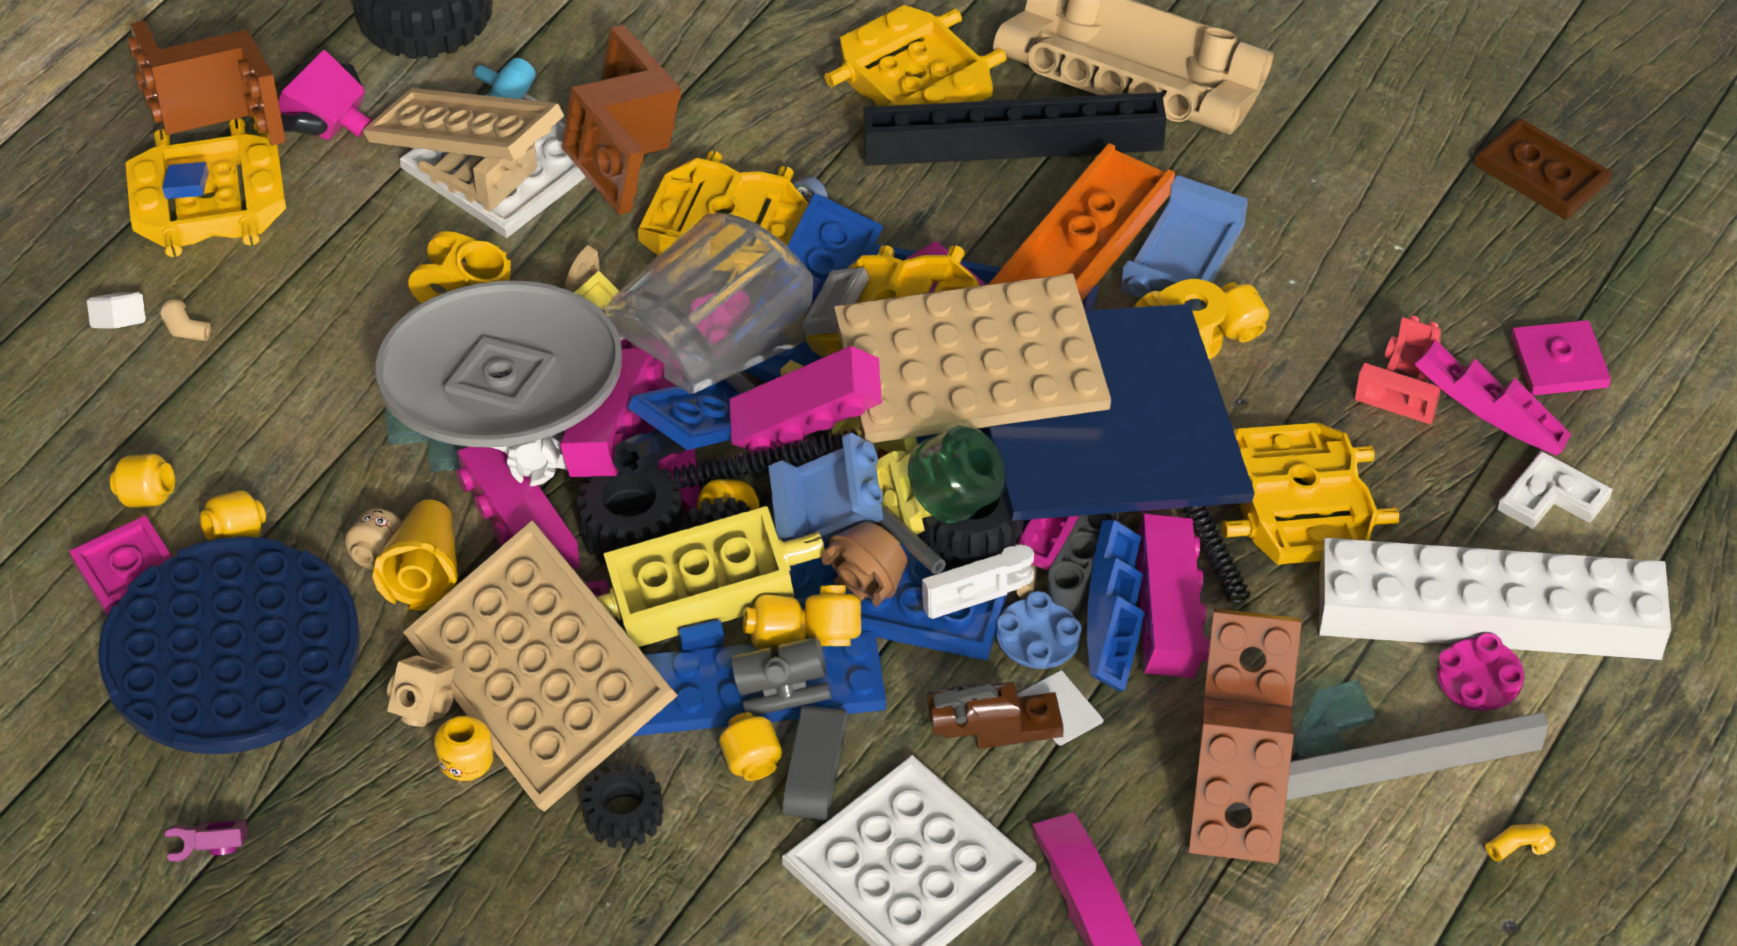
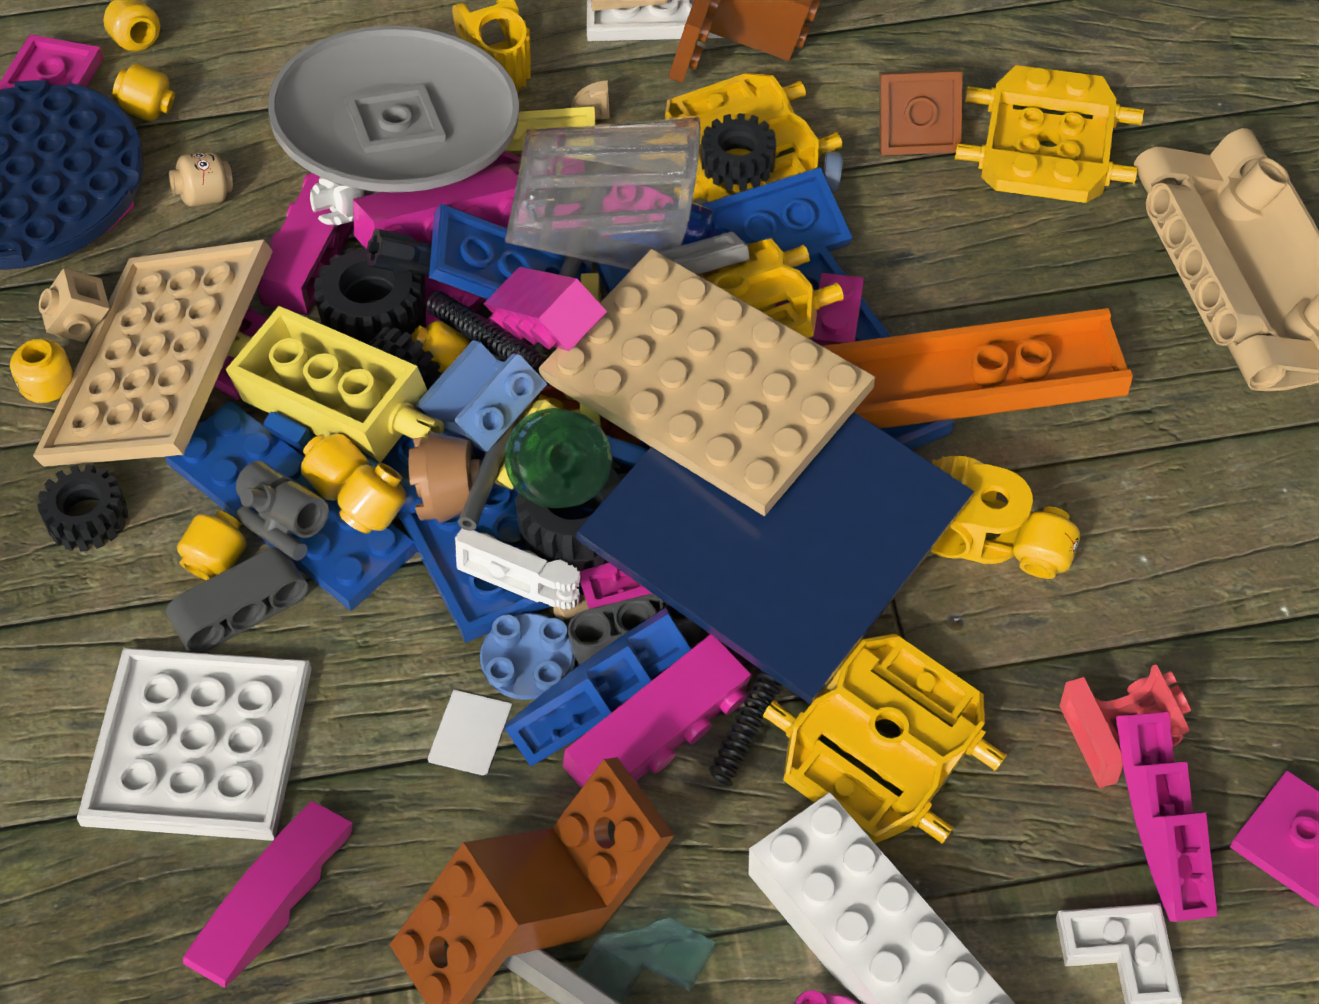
camera: 50 degrees right, 5 degrees up
yellow cone [372,500,458,611] -> none
black brick [863,92,1167,166] -> none
reddish brown plate [927,681,1064,749] -> none
medium blue panel [1121,175,1248,311] -> none
none -> black tyre [701,113,776,191]
none -> dark orange tile [879,69,963,156]

